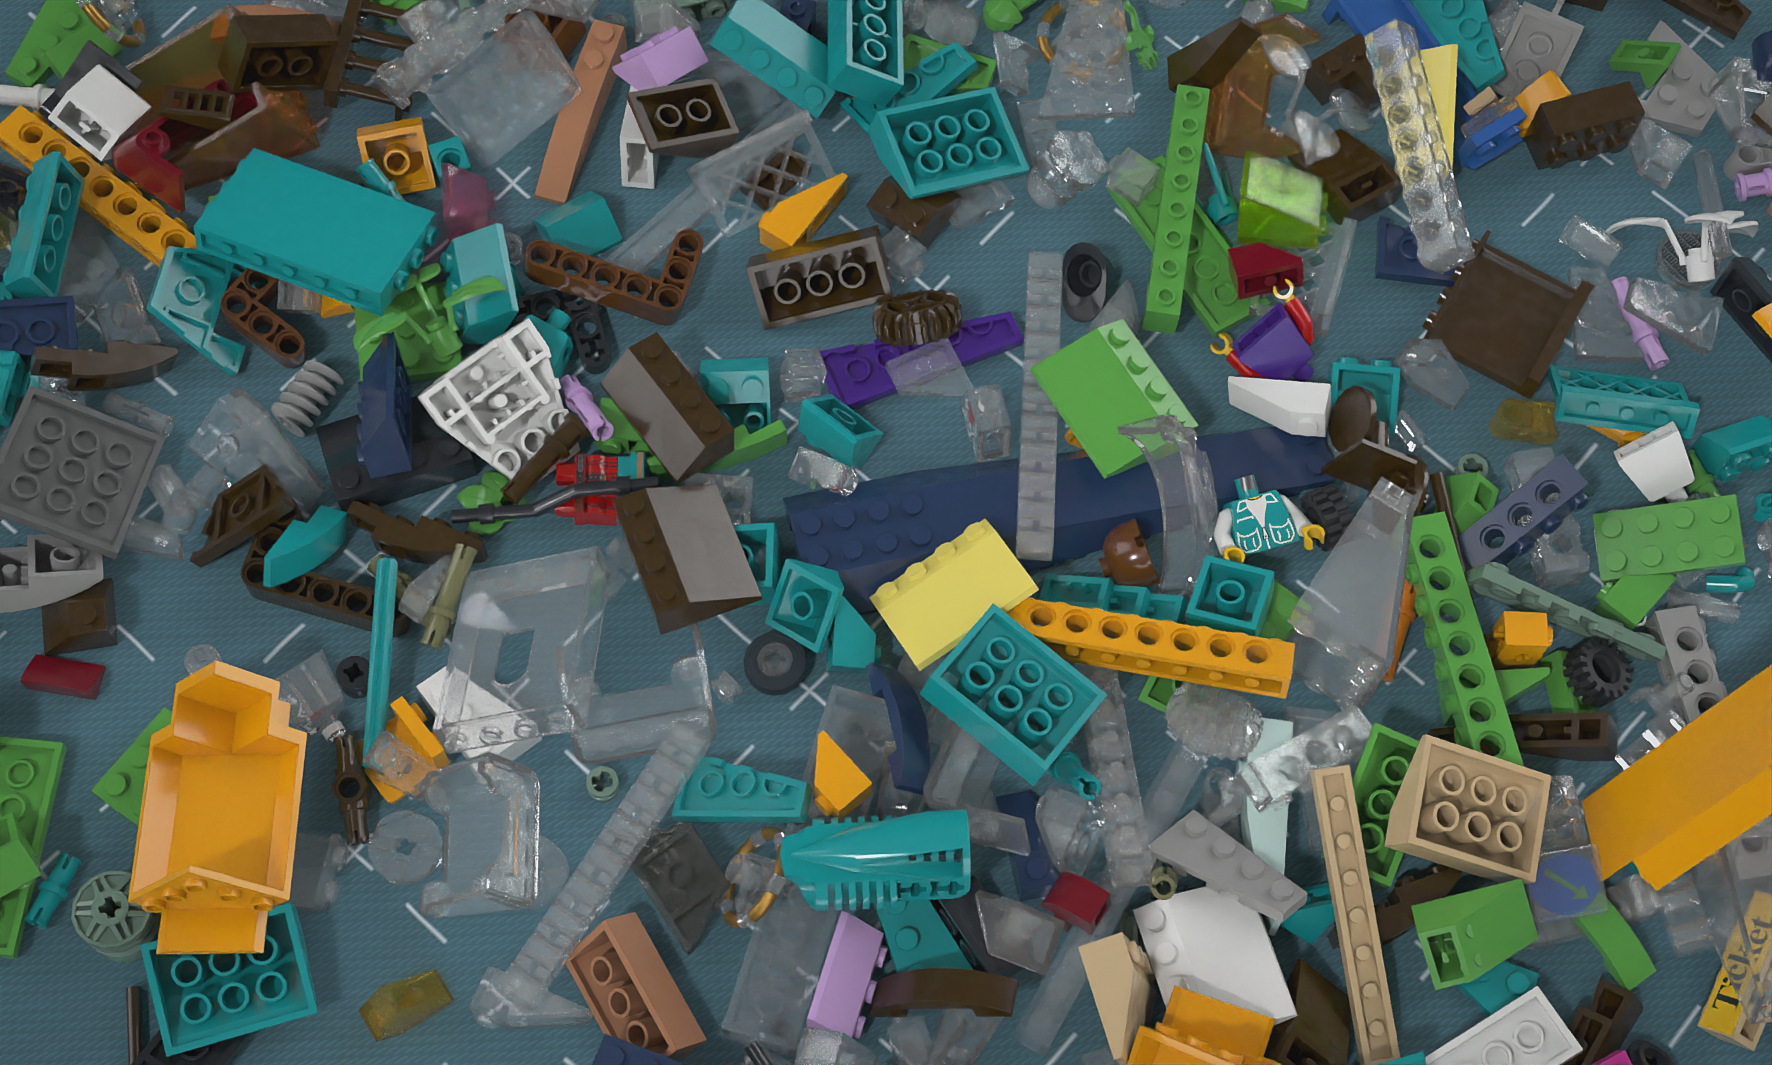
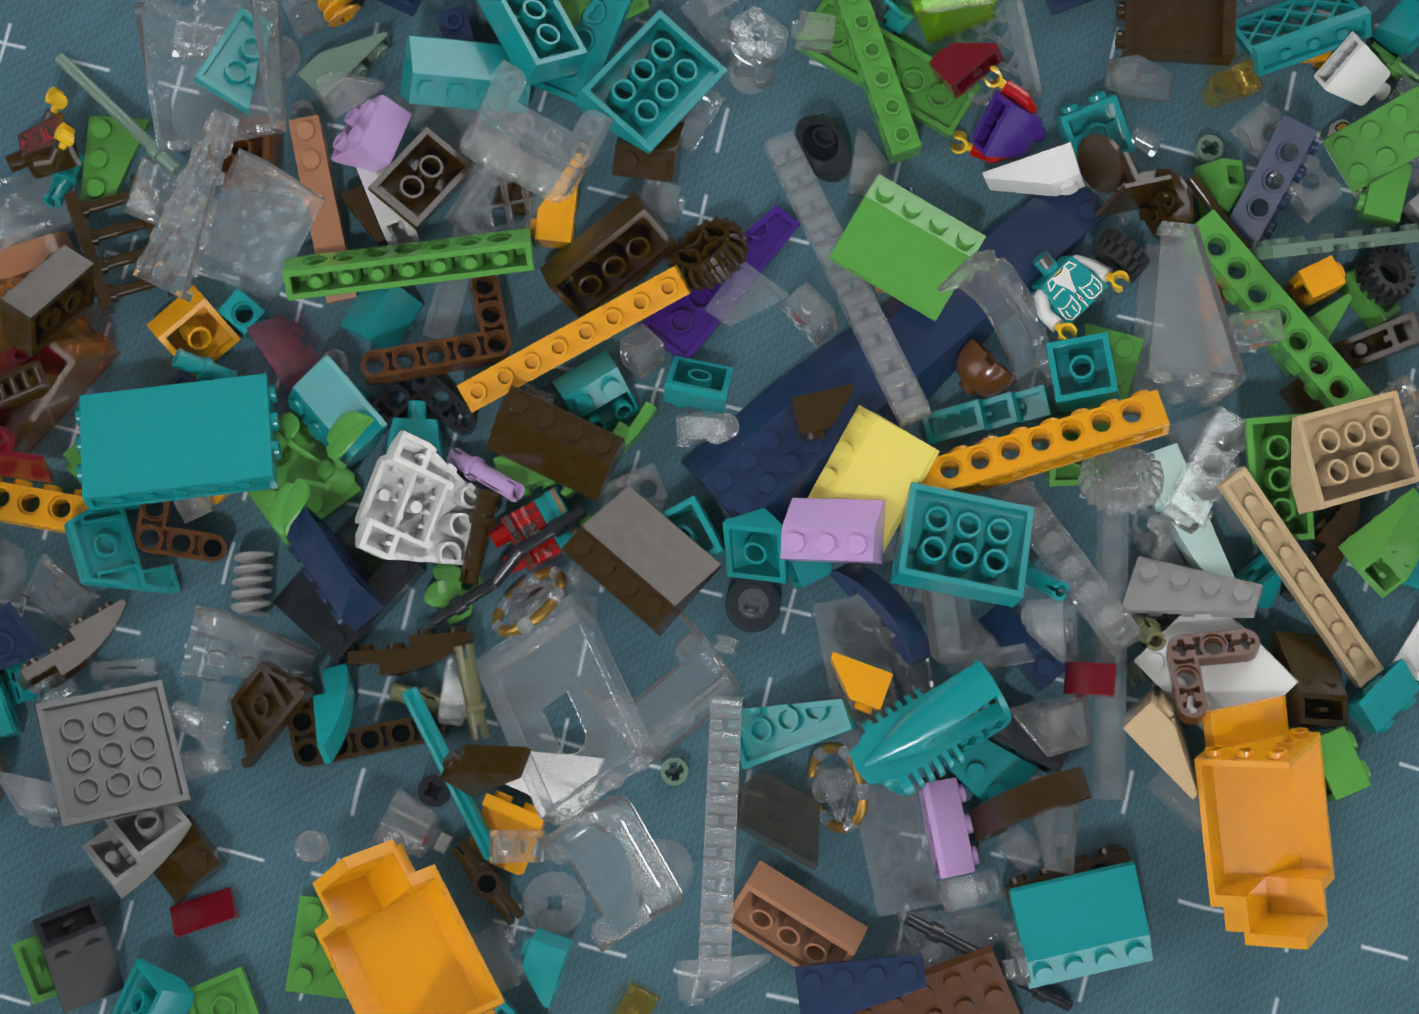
camera: 25 degrees left, 15 degrees up
none -> bright green brick [282,228,534,301]
none -> dark brown slope [340,185,388,246]
none -> dark brown slope [440,744,531,796]
none -> light orange brick [457,264,691,413]
none -> clear windscreen [460,60,614,203]
none -> piece [492,567,568,637]
none -> teal slope [521,928,574,1009]
none -> lavender slope [780,498,885,564]
none -> dark brown slope [789,384,854,442]
none -> reddish brown beam [1166,629,1260,725]
none -> clear slope [1209,309,1286,357]

